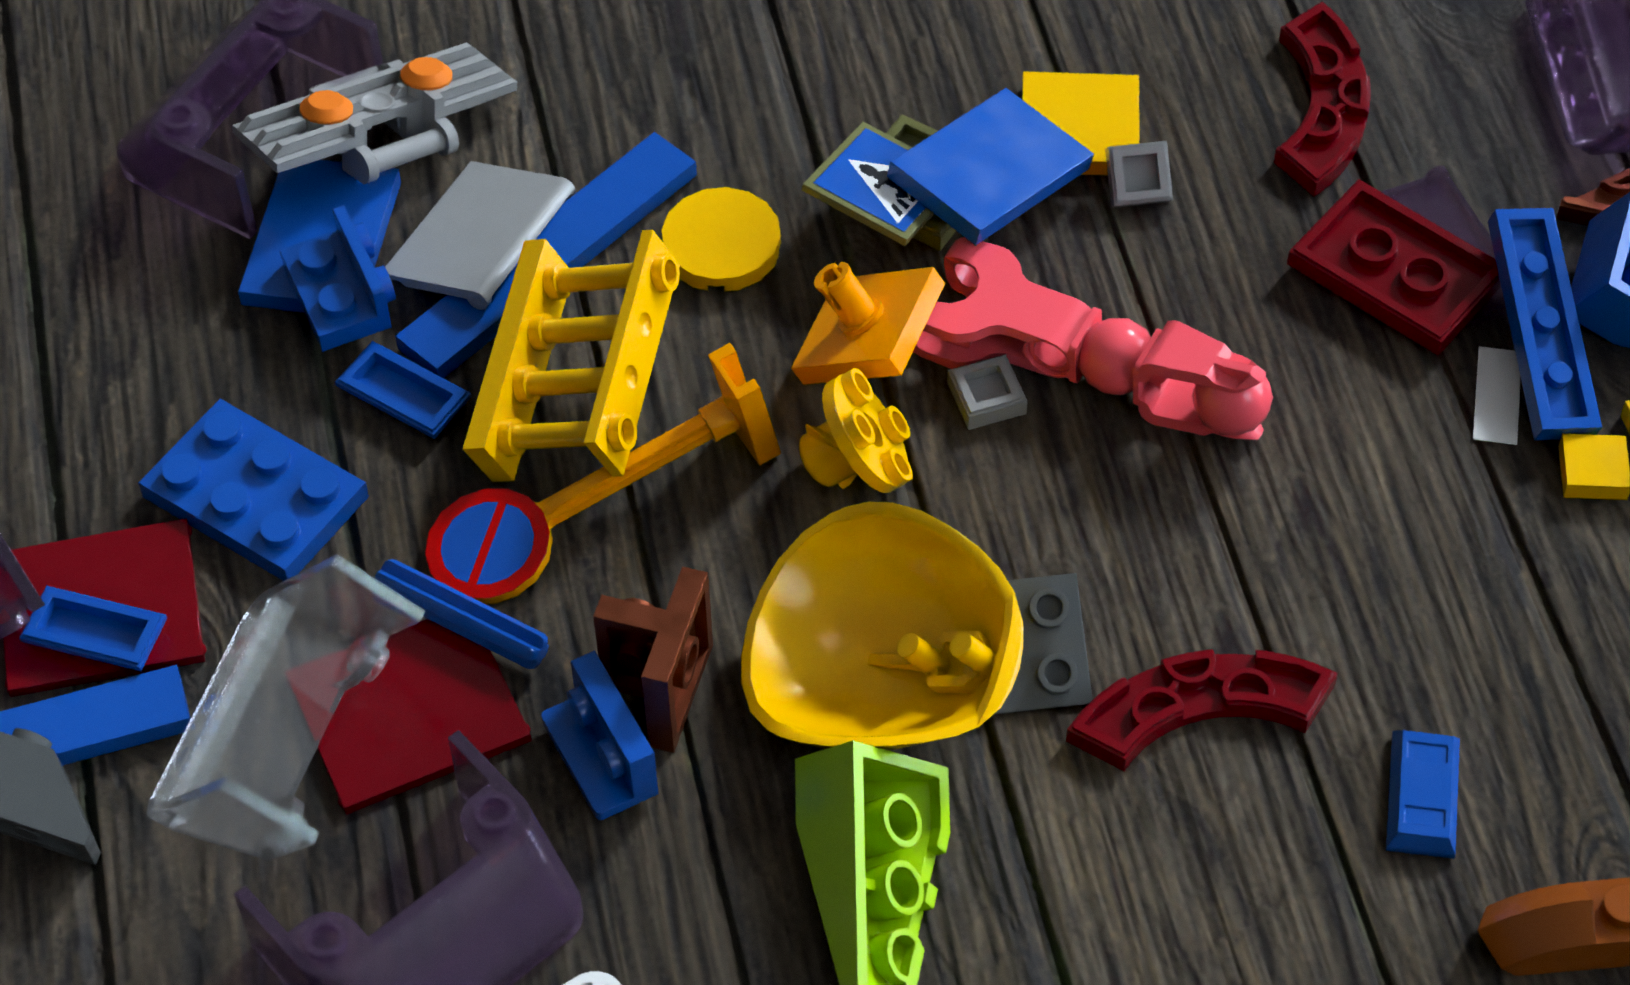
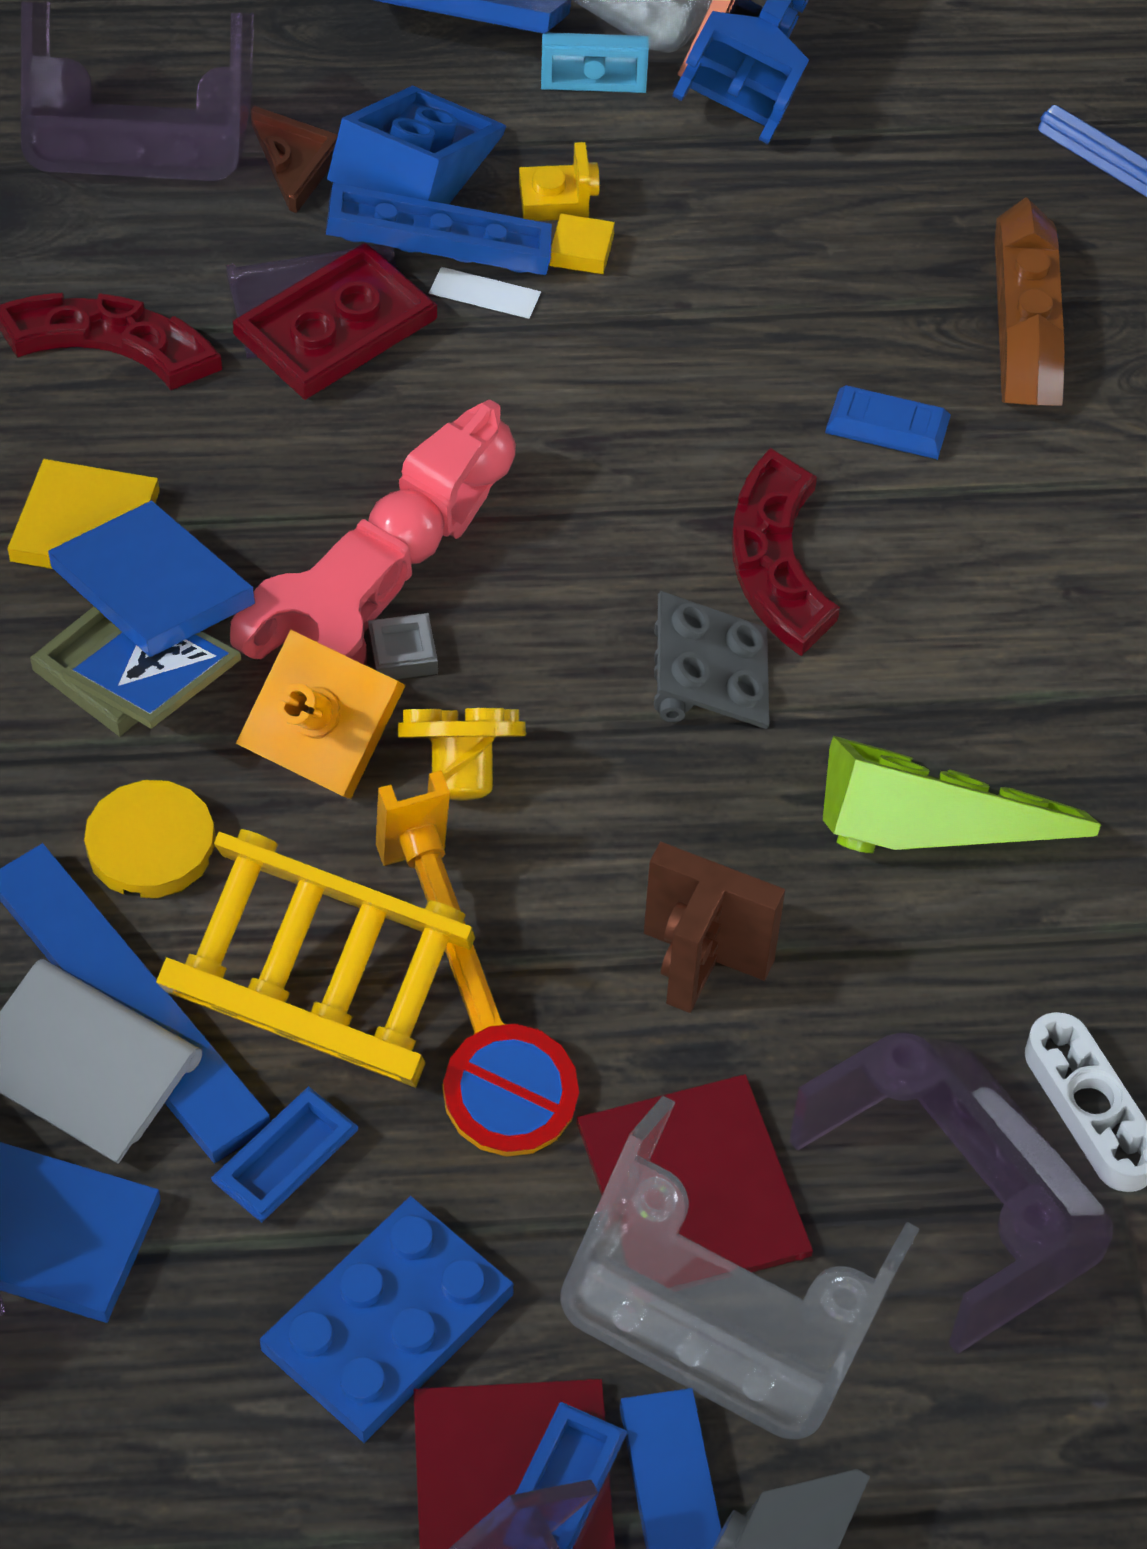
camera: 85 degrees left, 0 degrees up
blue bracket [279,205,396,352] -> none
blue axle [374,559,549,669] -> none
blue bracket [541,650,659,820] -> none
yellow piece [741,502,1023,750] -> none
light grey tile [1105,141,1173,208] -> none

